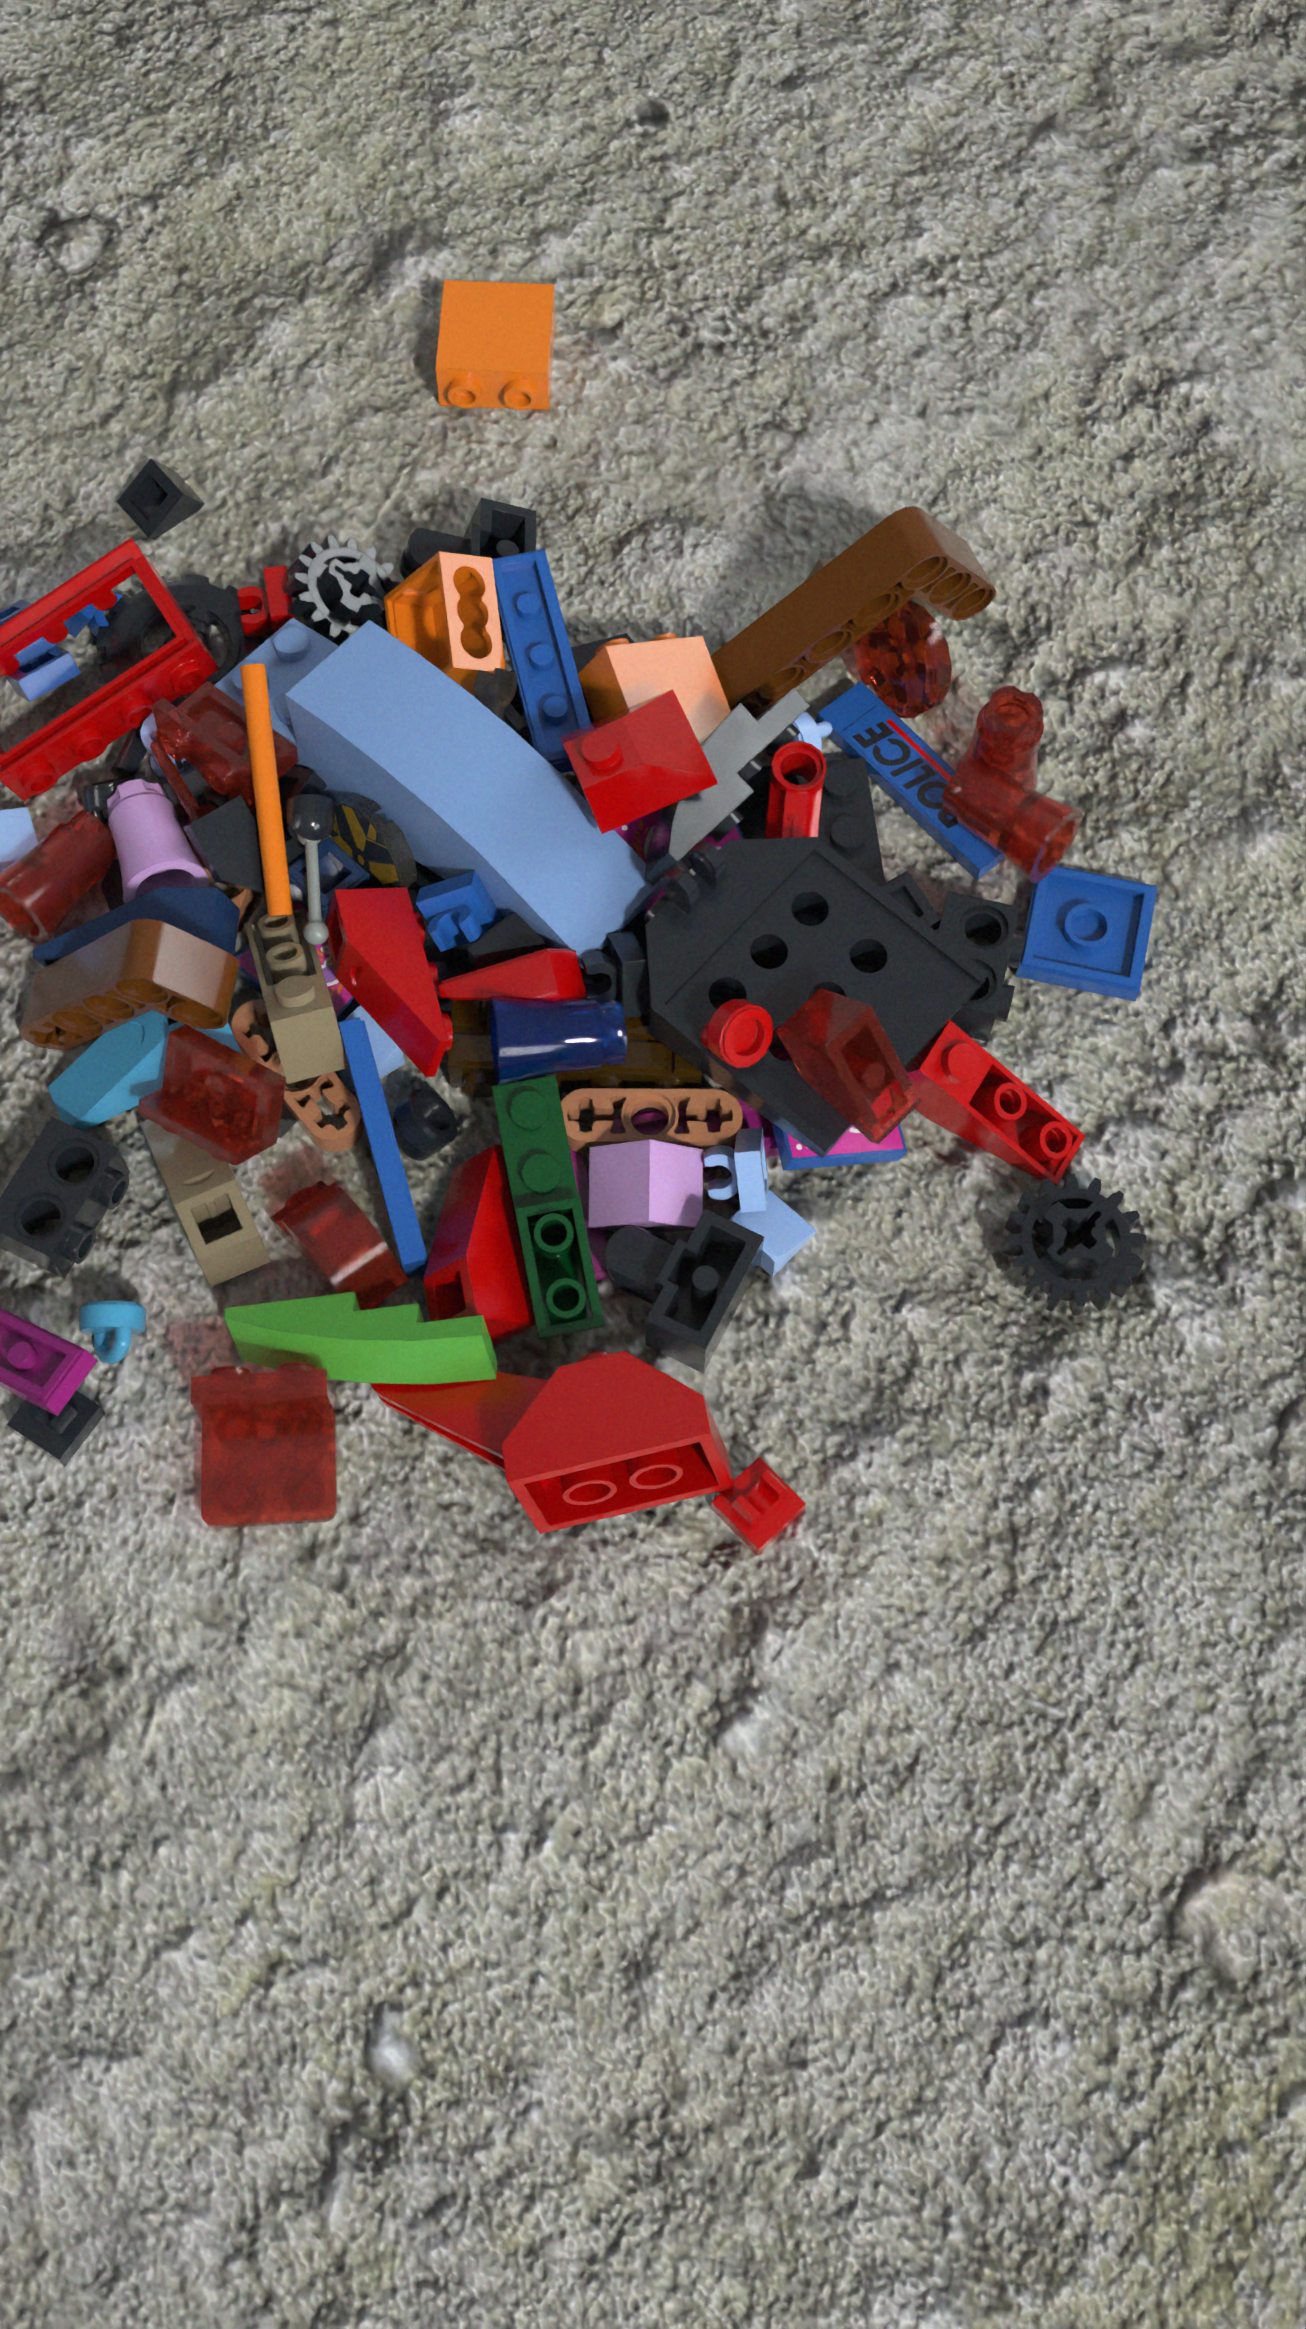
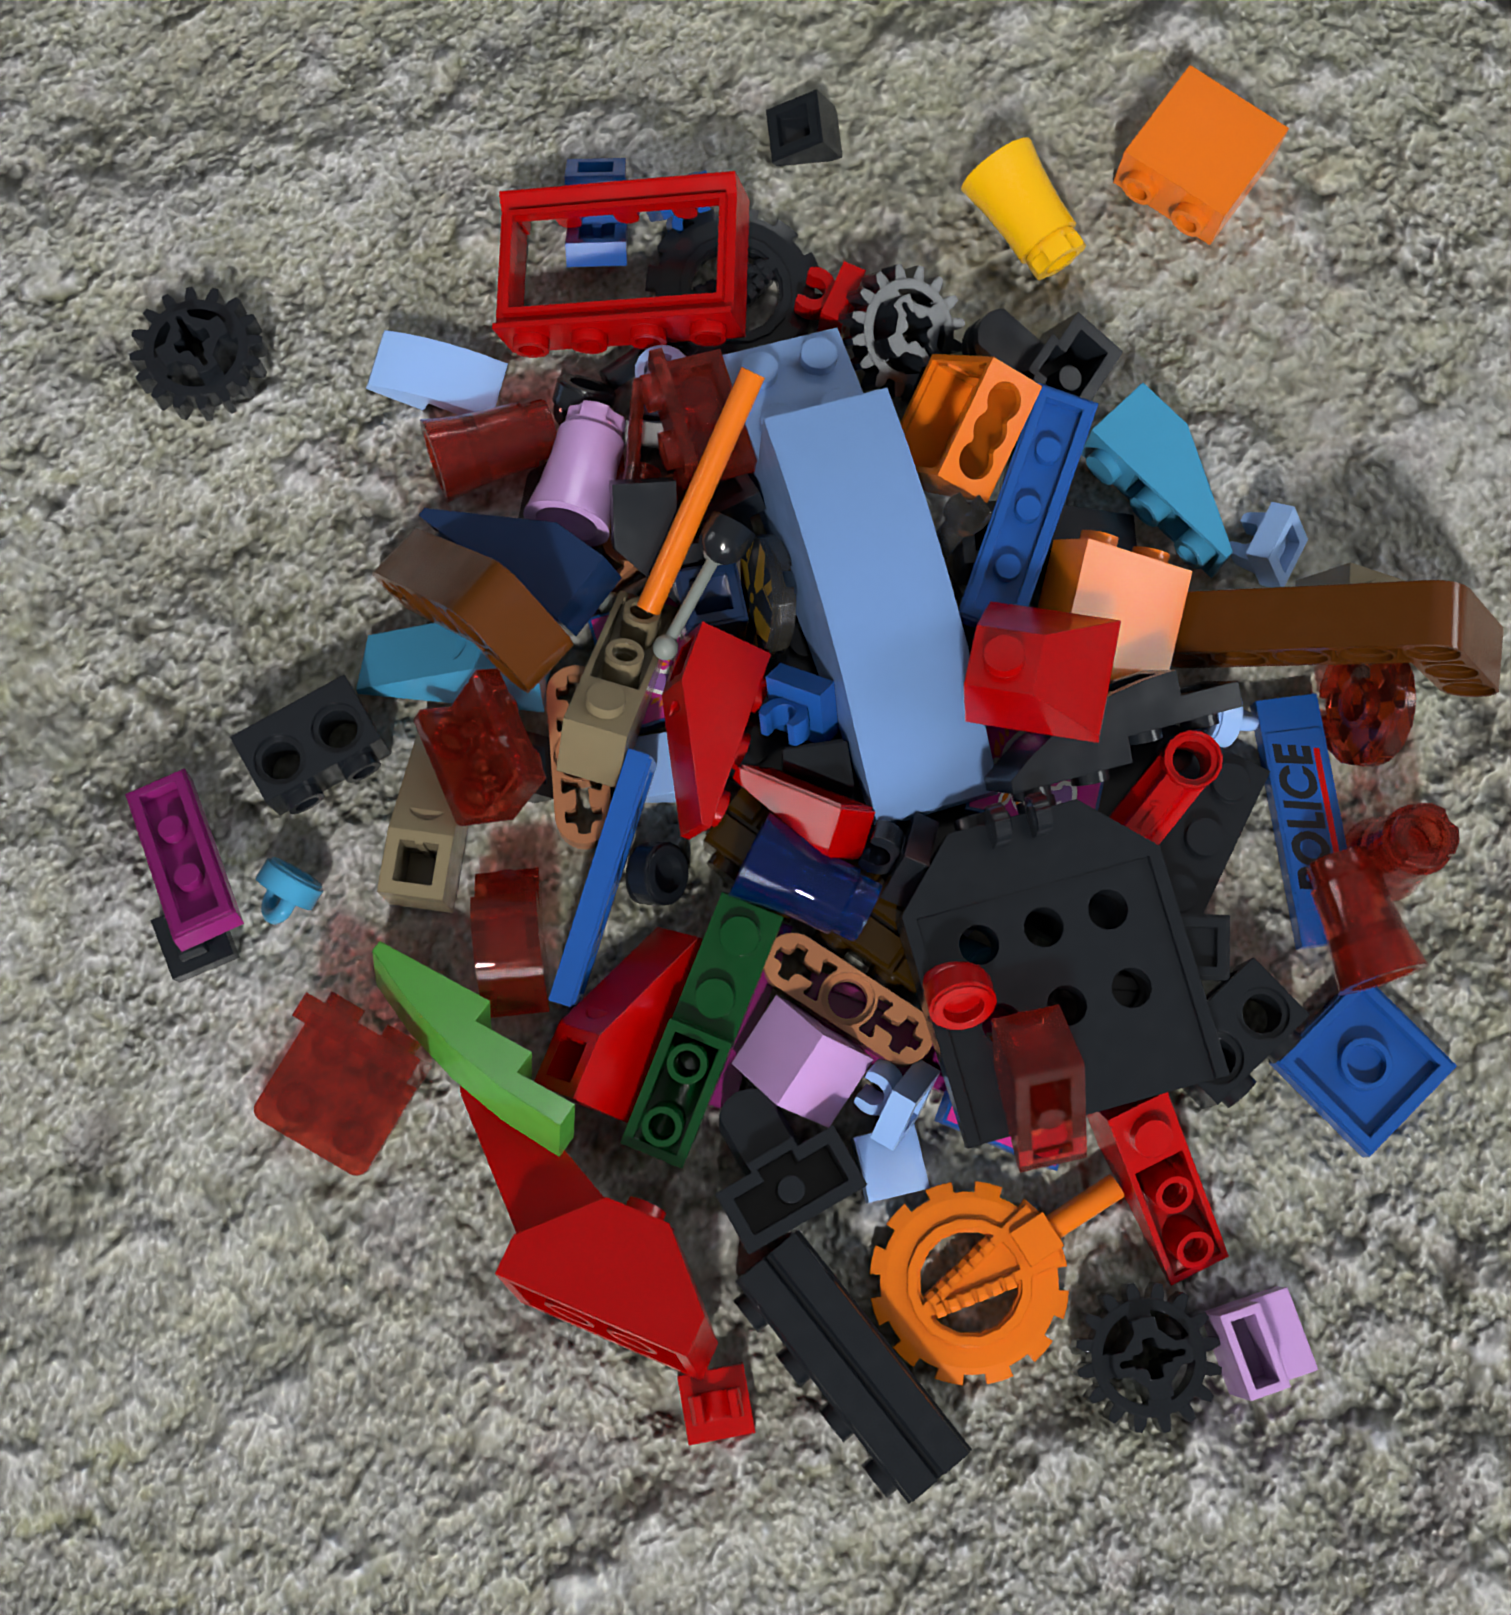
camera: 30 degrees right, 10 degrees up
none -> black brick [733,1229,972,1504]
none -> orange bar [869,1174,1125,1385]
none -> yellow plant [961,137,1086,281]
none -> dark azure slope [1081,383,1233,578]
none -> lavender piece [1204,1286,1318,1401]
none -> light blue tile [1230,502,1308,588]

